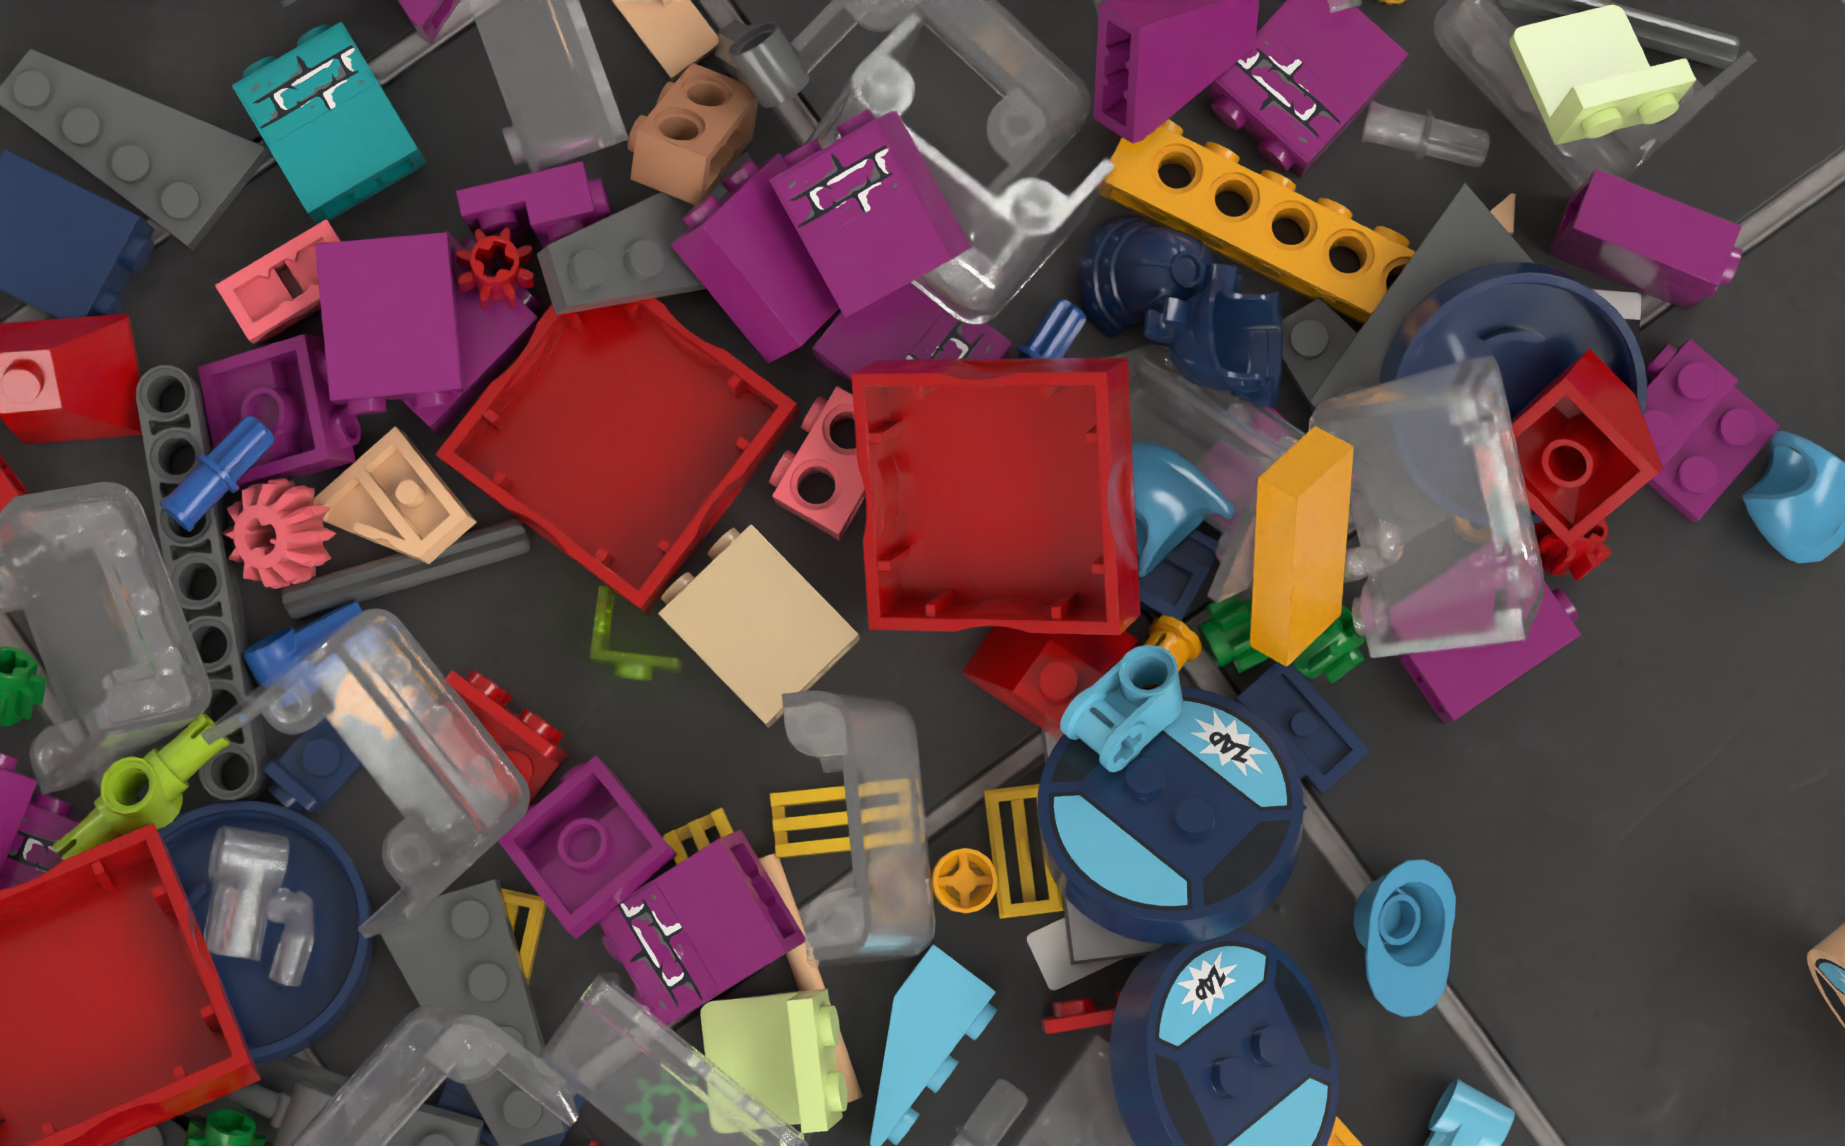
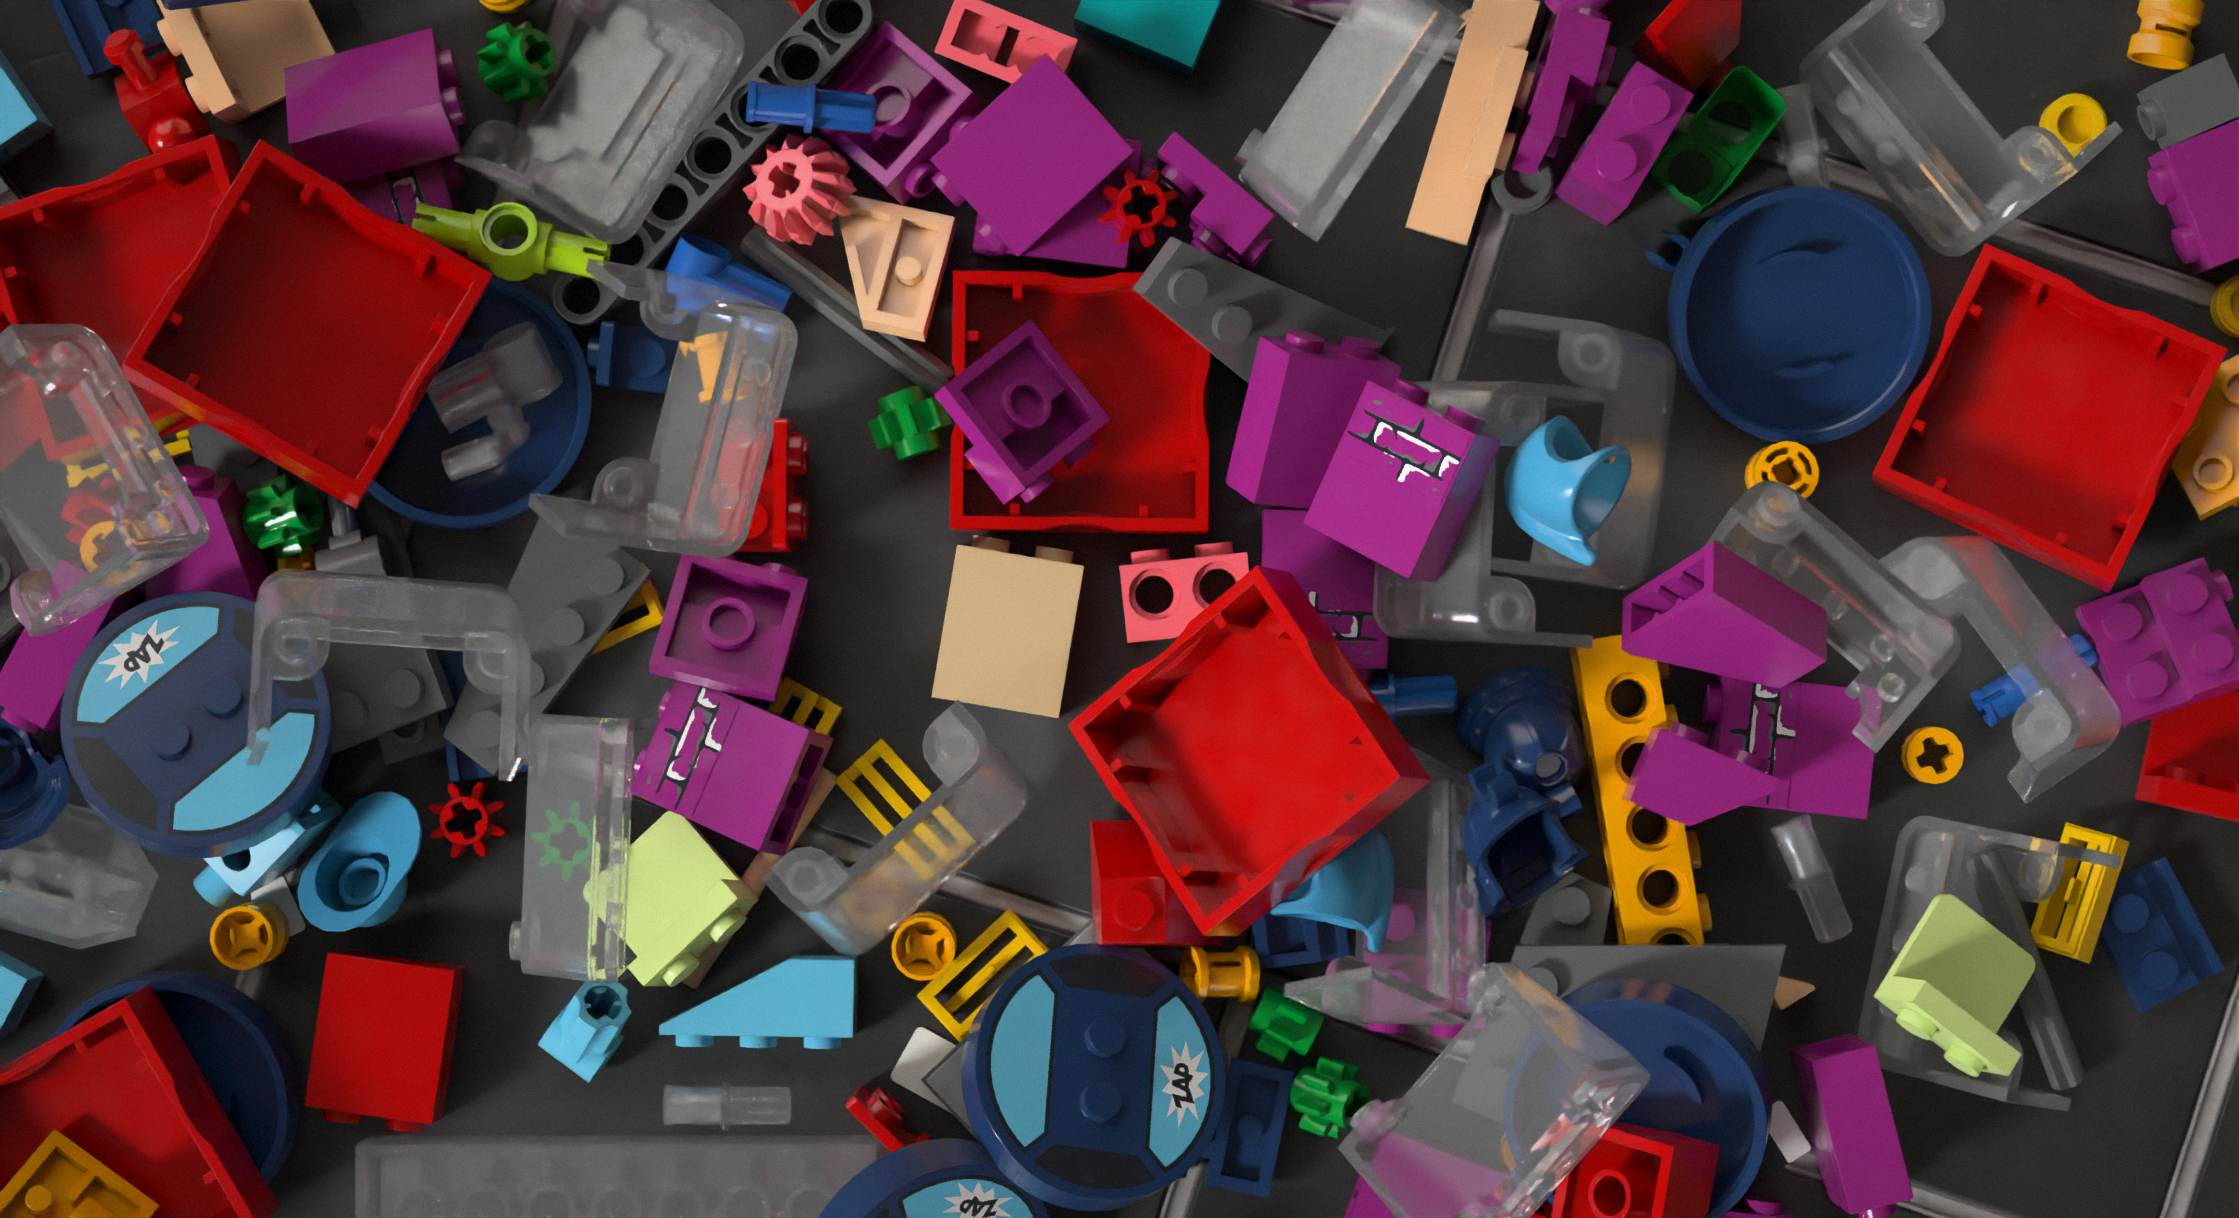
camera: 55 degrees right, 5 degrees up
clear neon green bracket [590,585,682,681] -> none
nougat brick [627,63,758,206] -> none
dark grey piece [714,20,810,108] -> none
medium azure piece [1060,645,1183,772] -> none
light orange piece [1250,426,1354,667] -> none
clear arm [1343,522,1405,584] -> none
none -> green gear [868,385,953,461]
none -> magenta plate [934,319,1111,504]
none -> dark azure piece [1503,415,1632,566]
none -> magenta slope [1622,721,1781,826]

